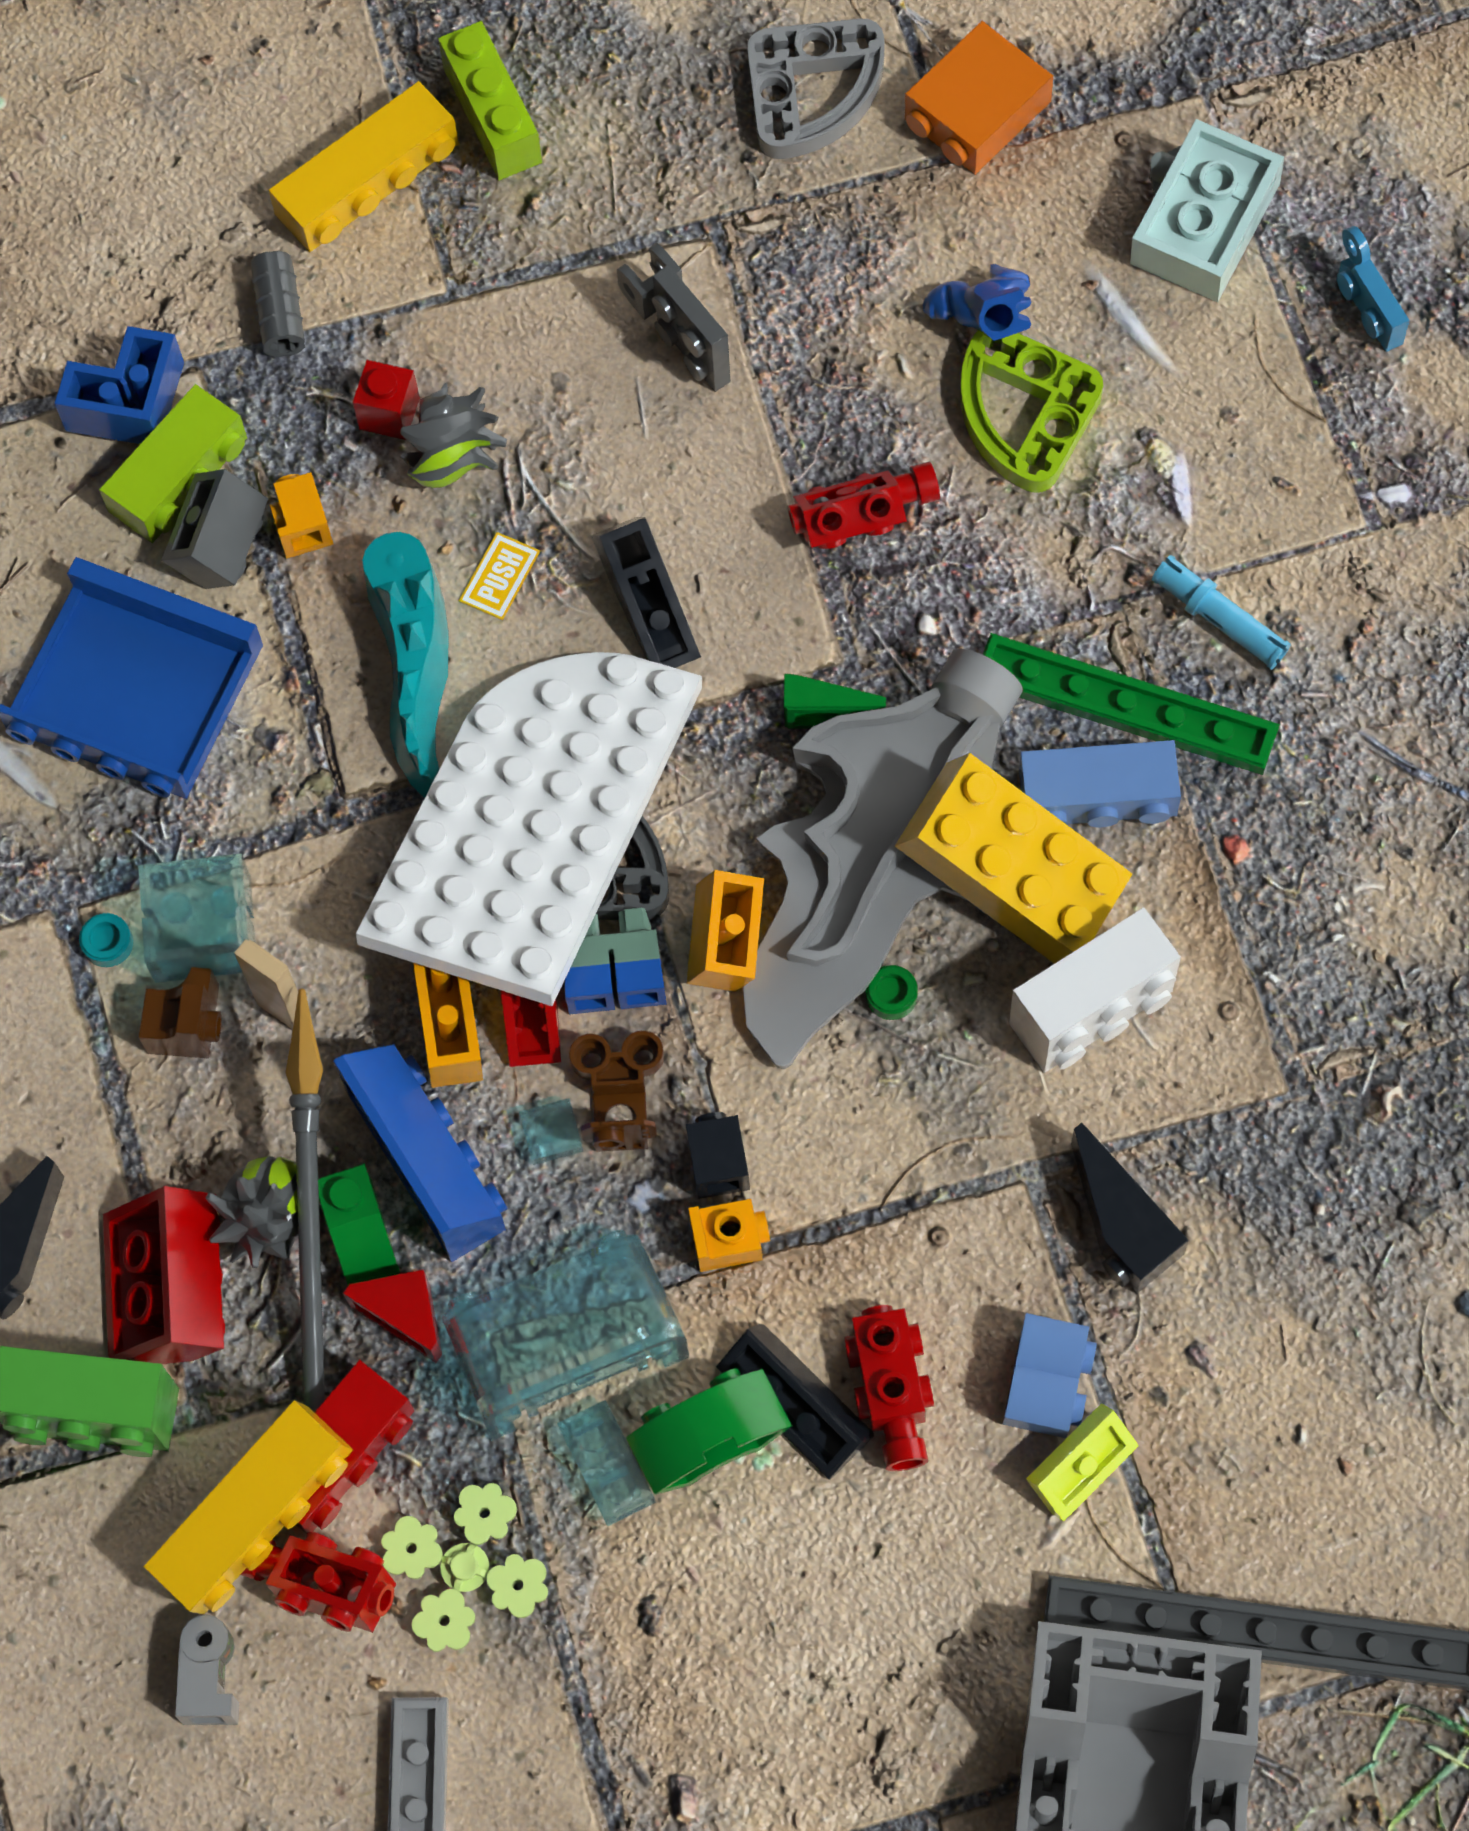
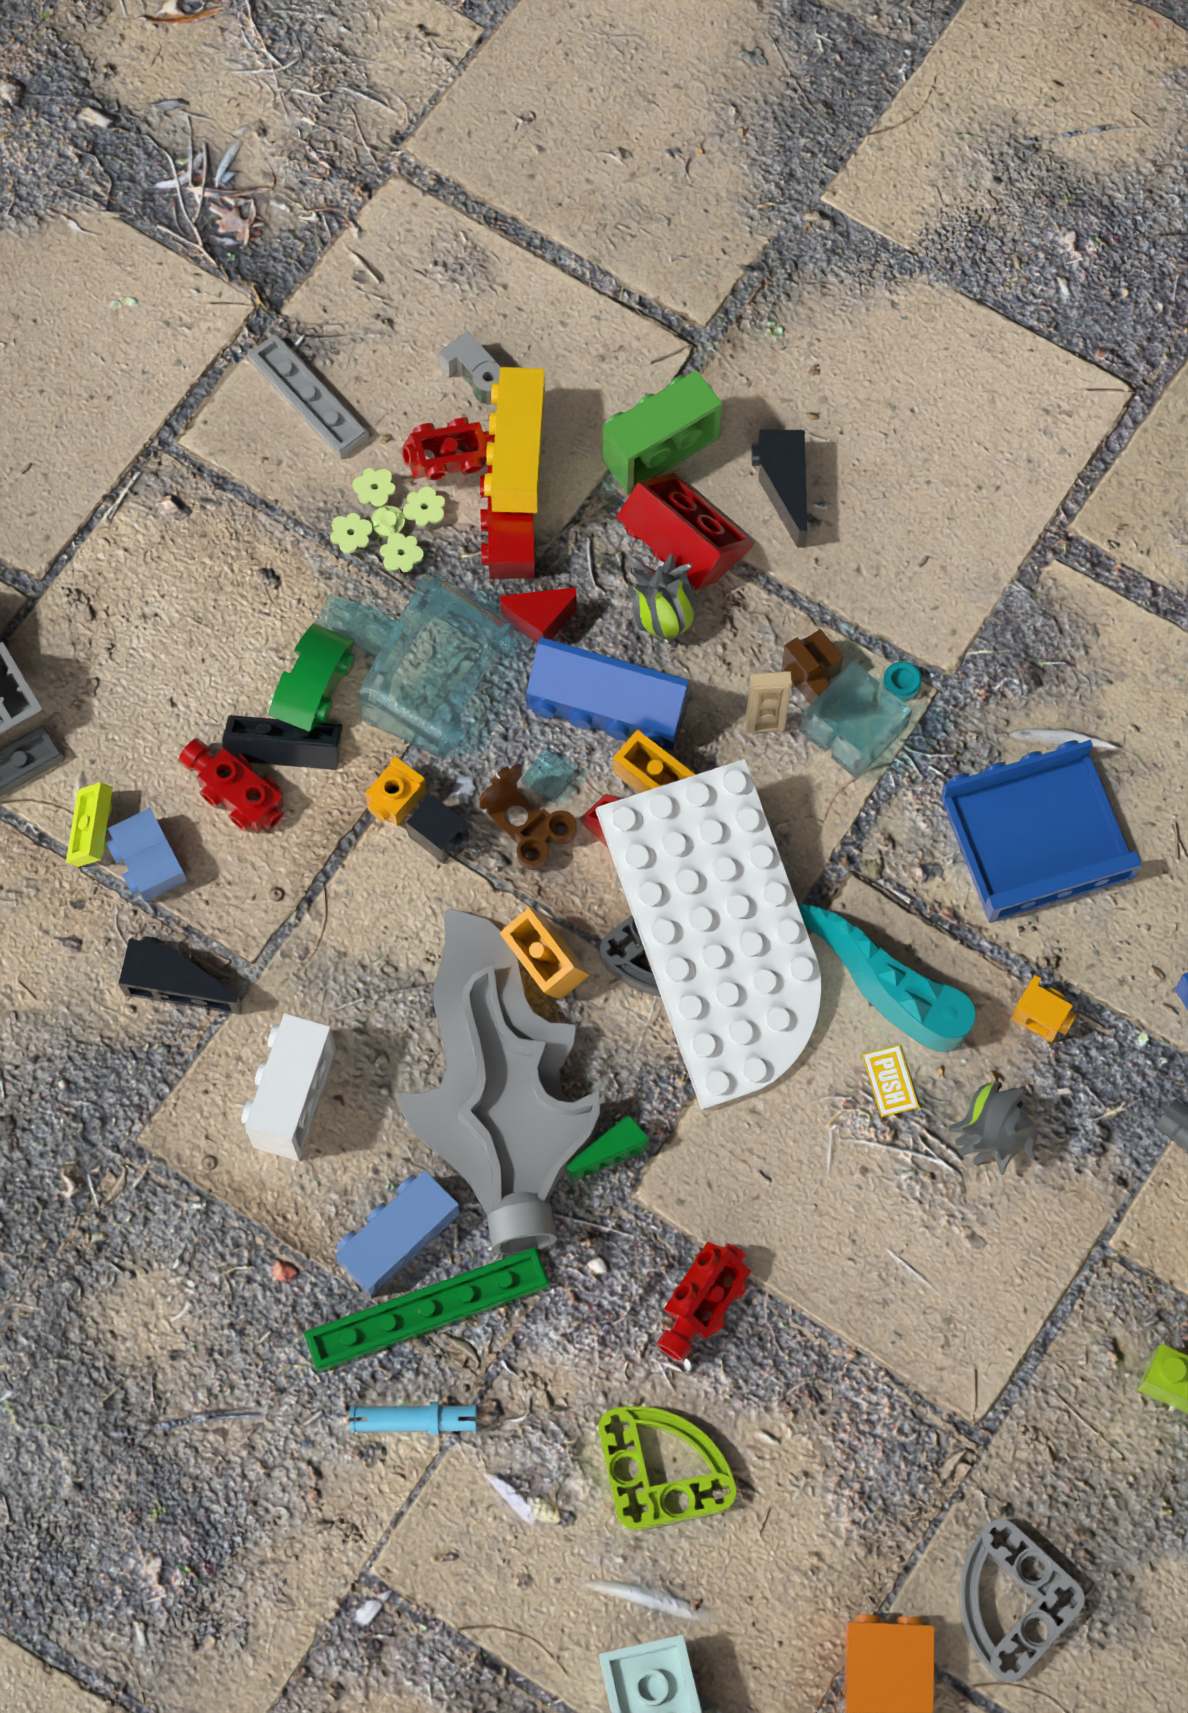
camera: 135 degrees right, 0 degrees up
lime brick [99,384,247,544] -> none
dark grey brick [161,469,269,589] -> none
dark grey piece [285,988,325,1412] -> none
green slope [318,1164,401,1286] -> none
red brick [352,360,420,440] -> none
hips [565,908,667,1015] -> none
black slope [591,517,701,668] -> none
dark grey plate [617,243,731,392] -> none
green tile [866,965,918,1020] -> none
yellow brick [895,753,1132,964] -> none
blue animal [923,264,1031,341] -> none

